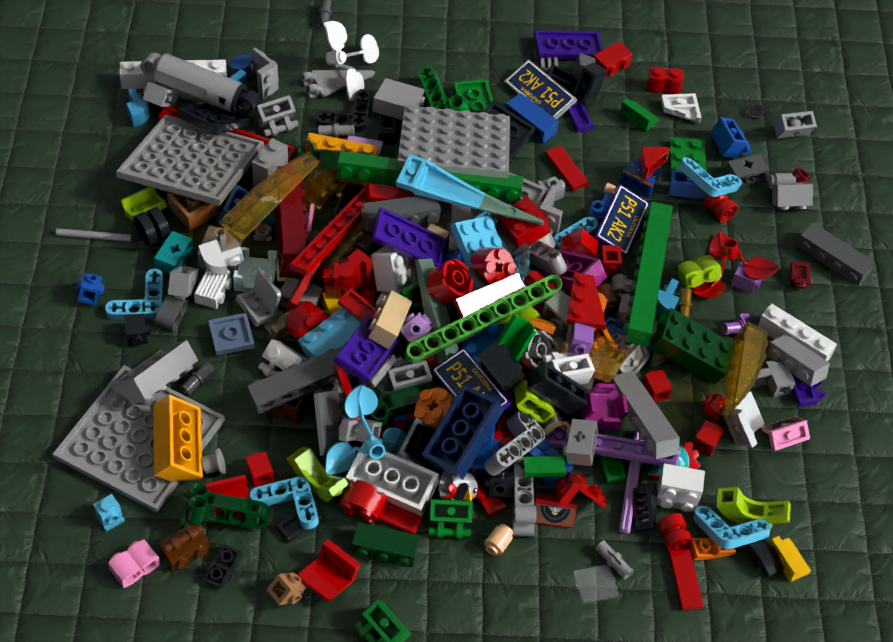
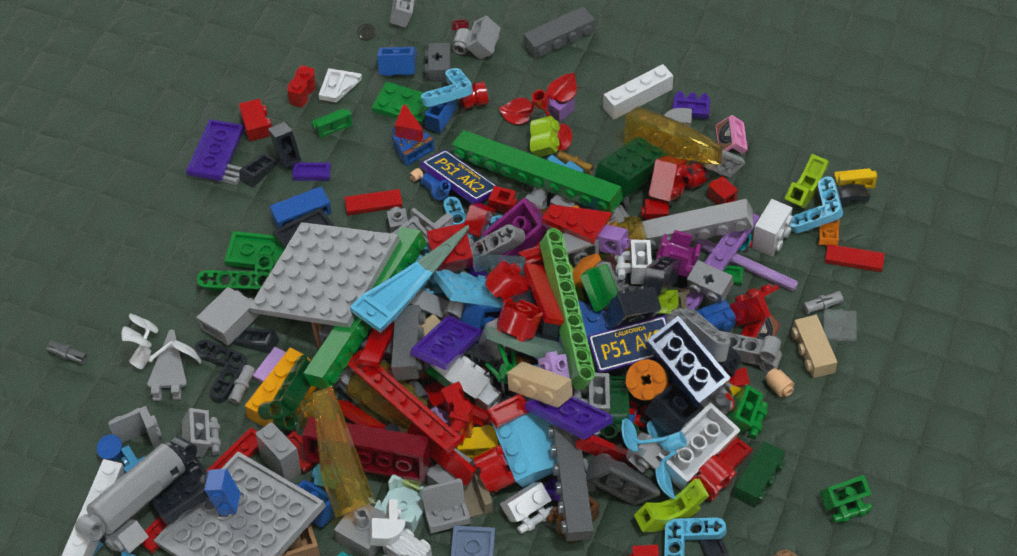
camera: 65 degrees left, 0 degrees up
red bracket [298,539,361,602] -> none
tile [504,59,577,120] -> none
green tile [523,456,566,477] -> none
dark grey brick [573,53,595,79] -> none
black slope [633,485,658,532] -> none
red wheel [658,513,693,551] -> none
medium lavender piece [721,313,758,339] -> none
light grey brick [767,334,830,387] -> none
dark red bracket [790,262,812,289] -> none
none -> blue brick [204,469,241,515]
none -> red tile [331,400,385,429]
none -> brick [649,156,688,201]
none -> tan brick [791,315,838,378]

